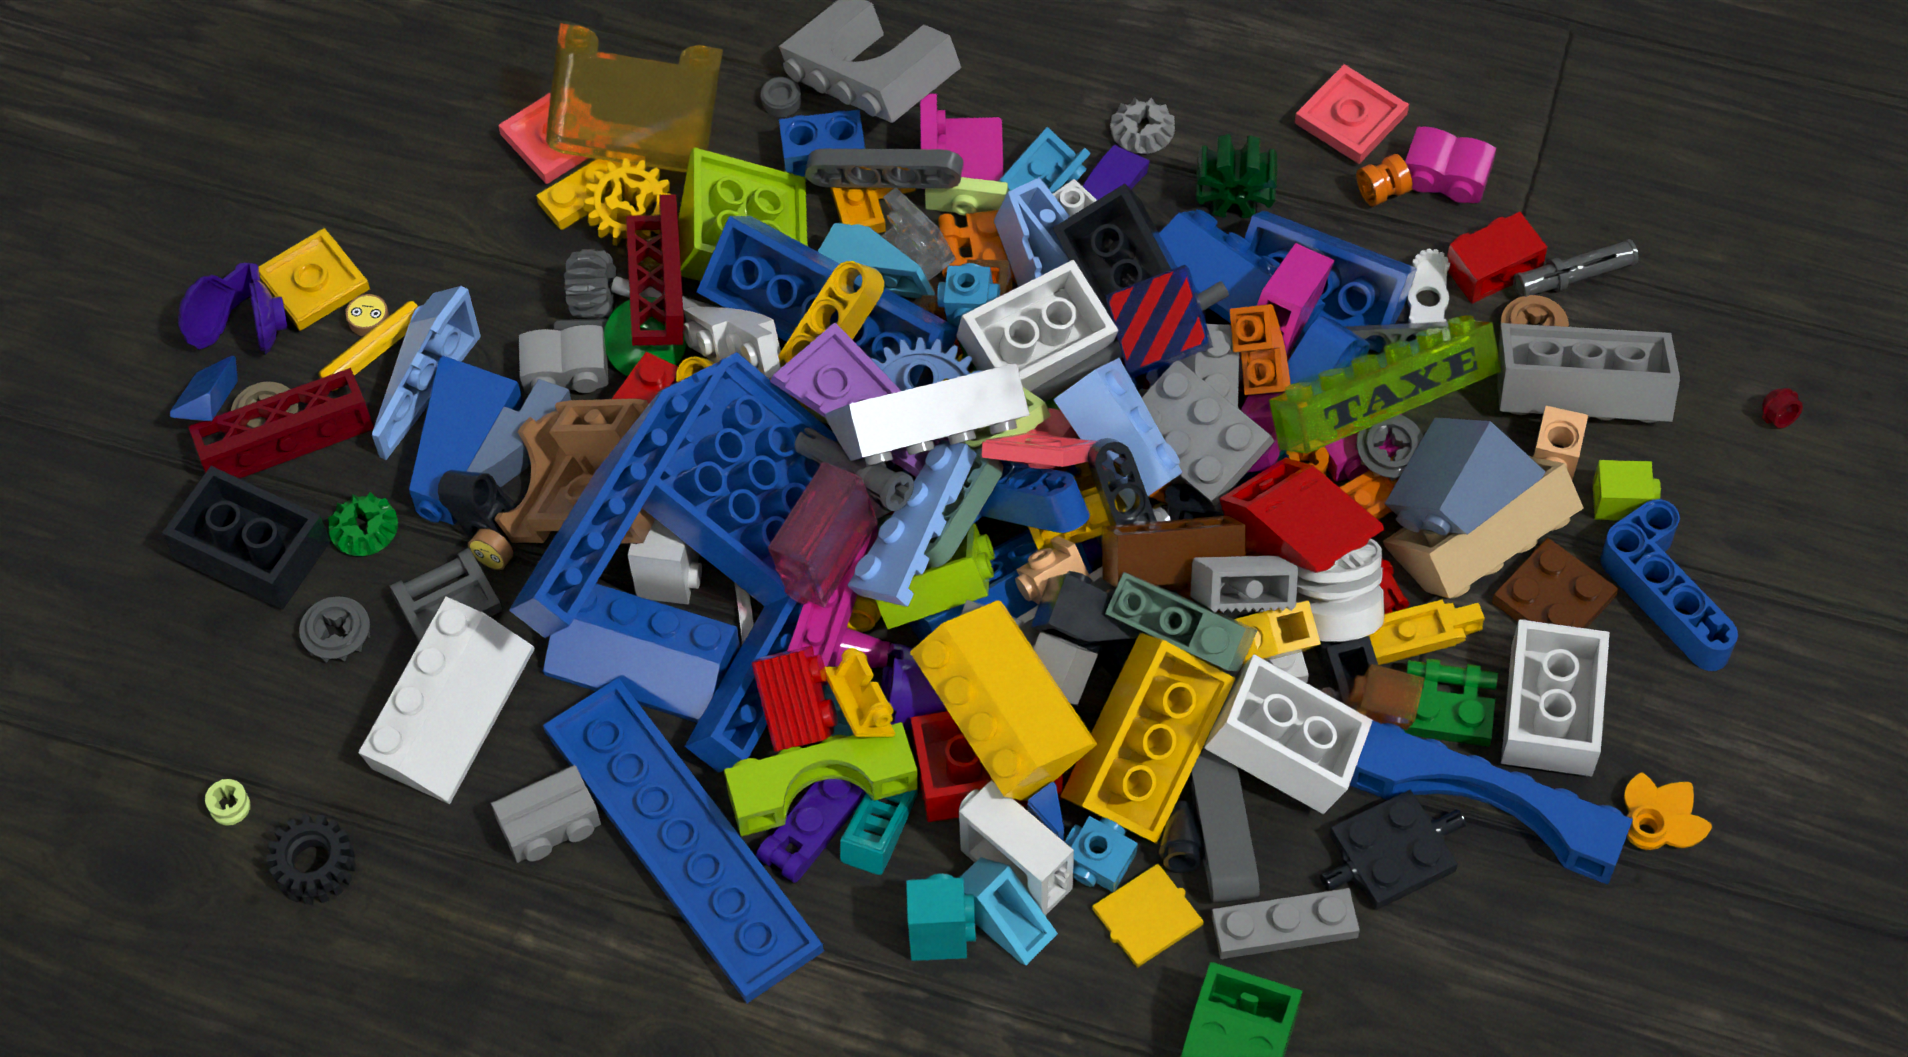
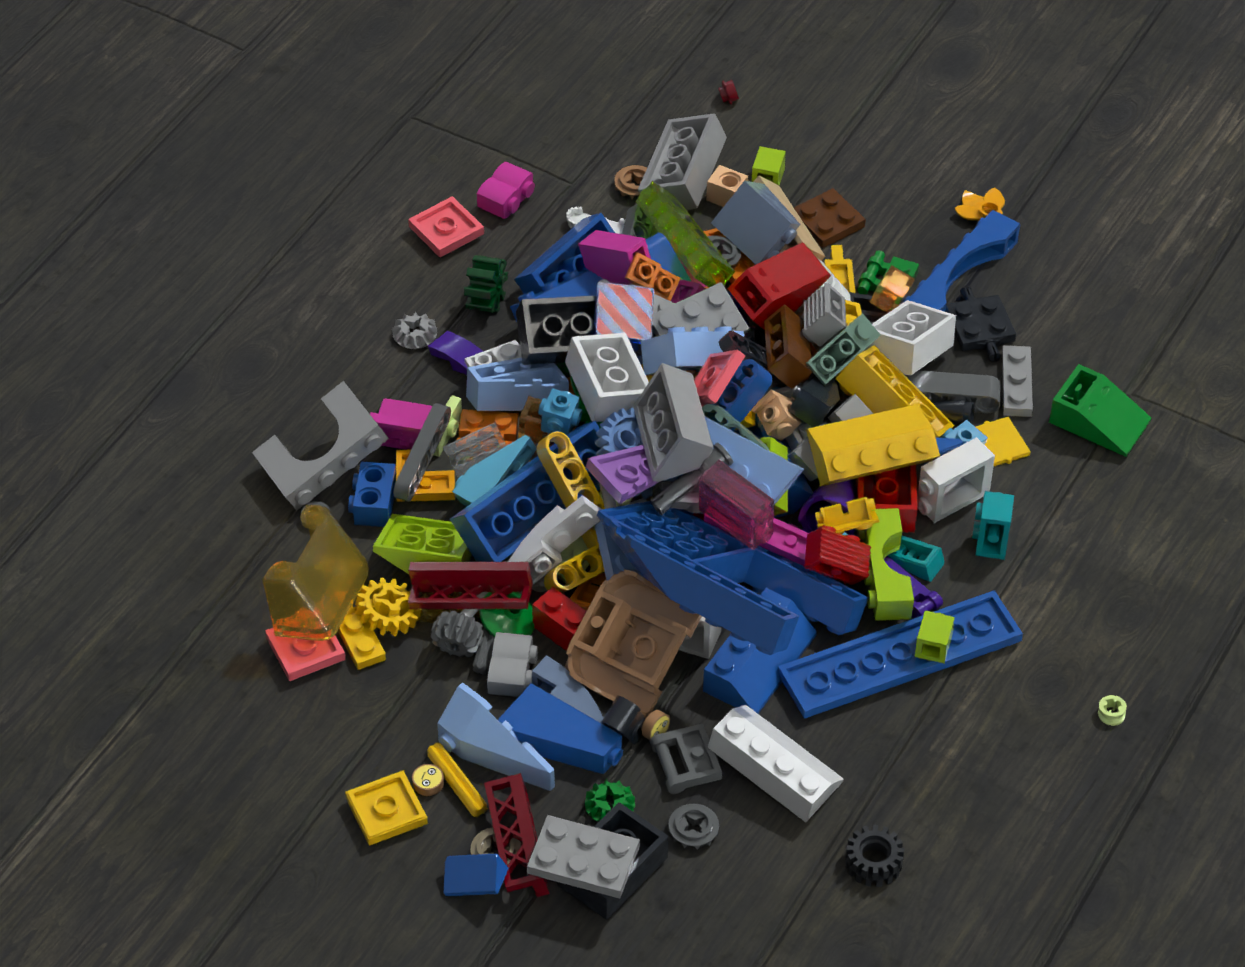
camera: 80 degrees left, 10 degrees down
dark purple animal [178,263,287,355] -> none
yellowish green bush [205,779,250,825] -> none
light grey brick [491,765,601,863] -> none
medium azure slope [960,857,1058,965] -> none
dark azure bracket [998,127,1091,194] -> none
orange wheel [1356,154,1412,207] -> none
red brick [1447,212,1548,304] -> none
white brick [1501,620,1610,776] -> none
dark grey pin [1513,239,1639,297] -> none
blue beam [1600,499,1738,671] -> none
none -> light grey plate [527,815,640,899]
none -> lime brick [915,610,955,663]

